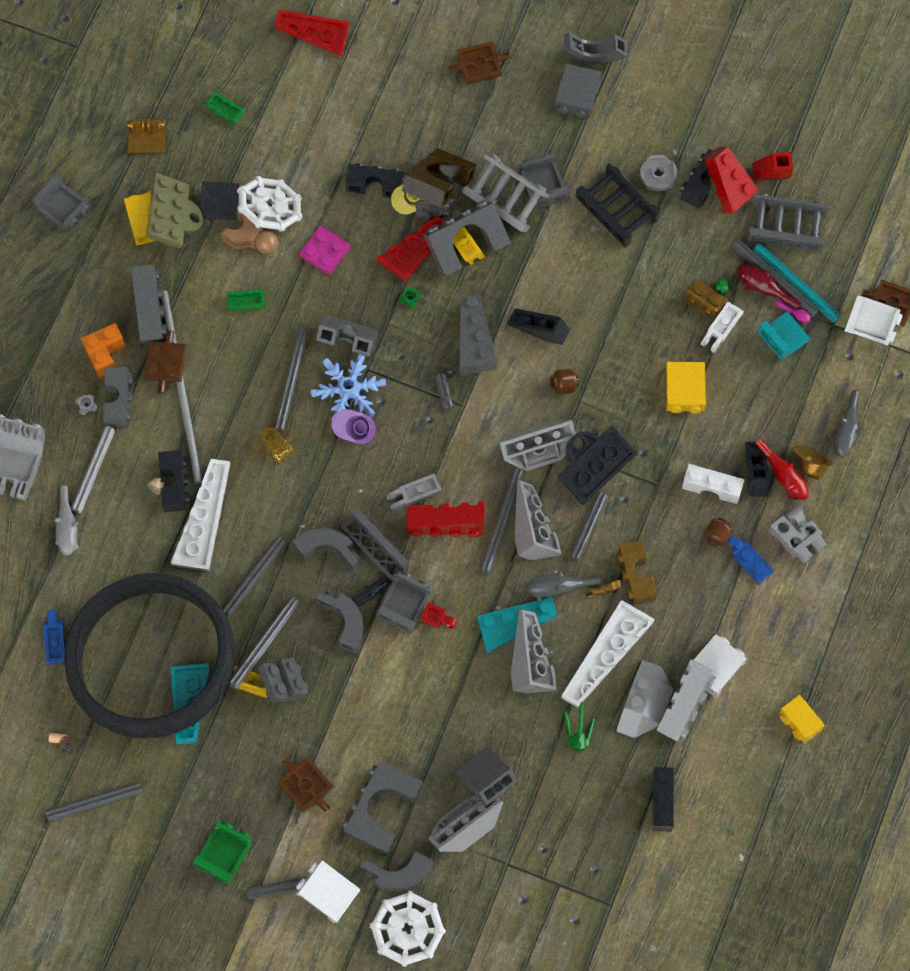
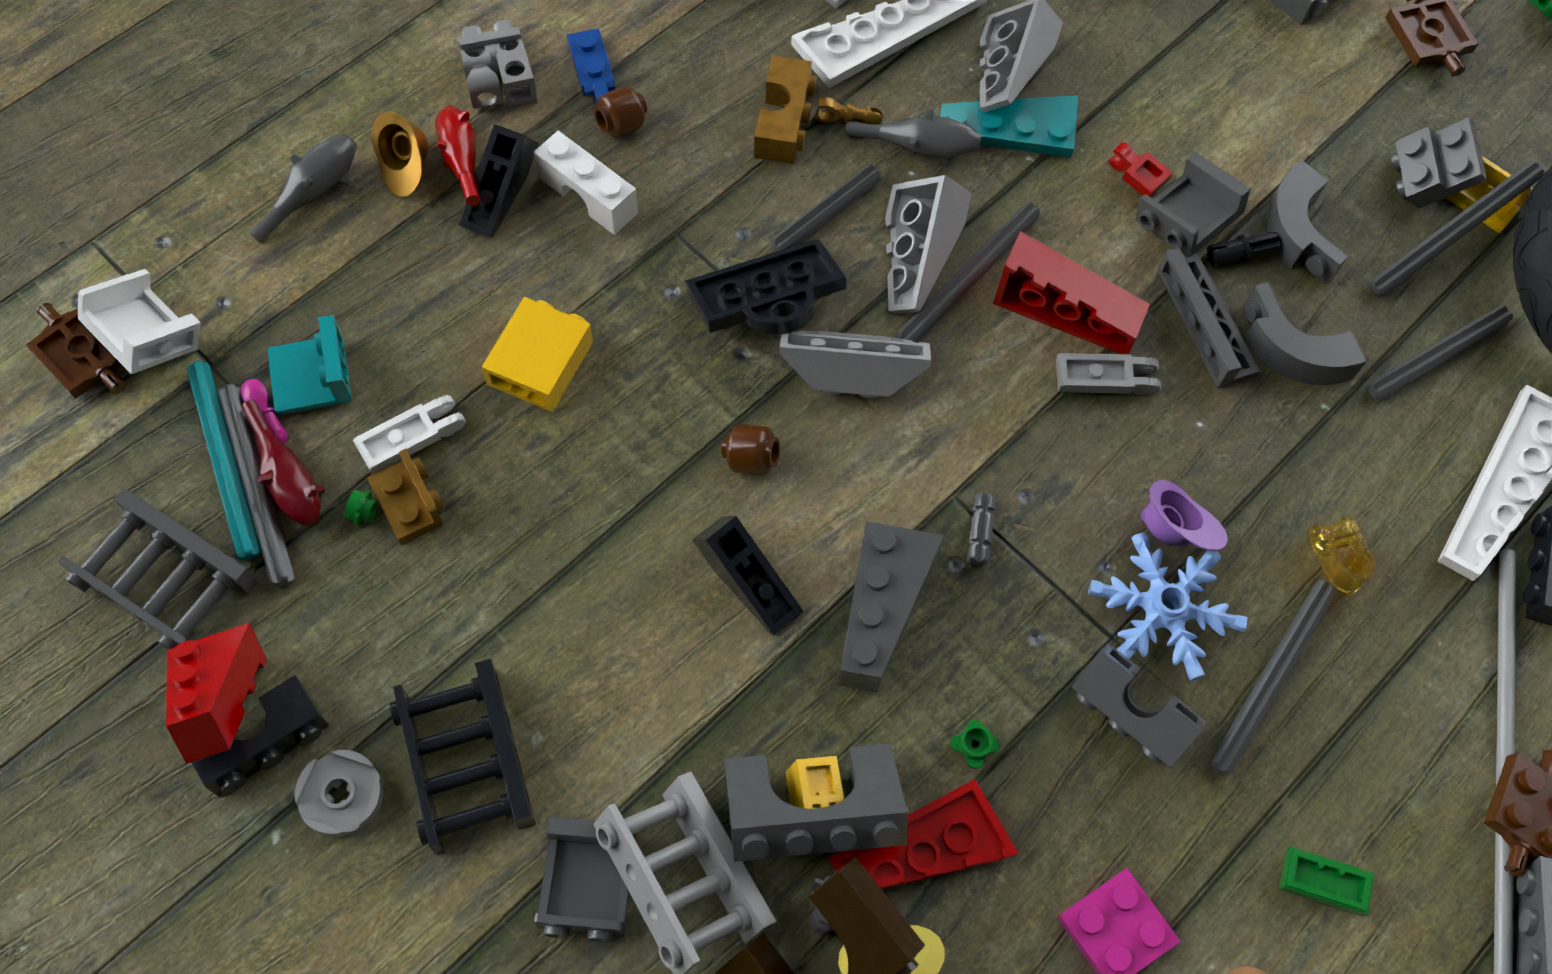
camera: 160 degrees left, 5 degrees down
red slope [752,152,793,181] -> none

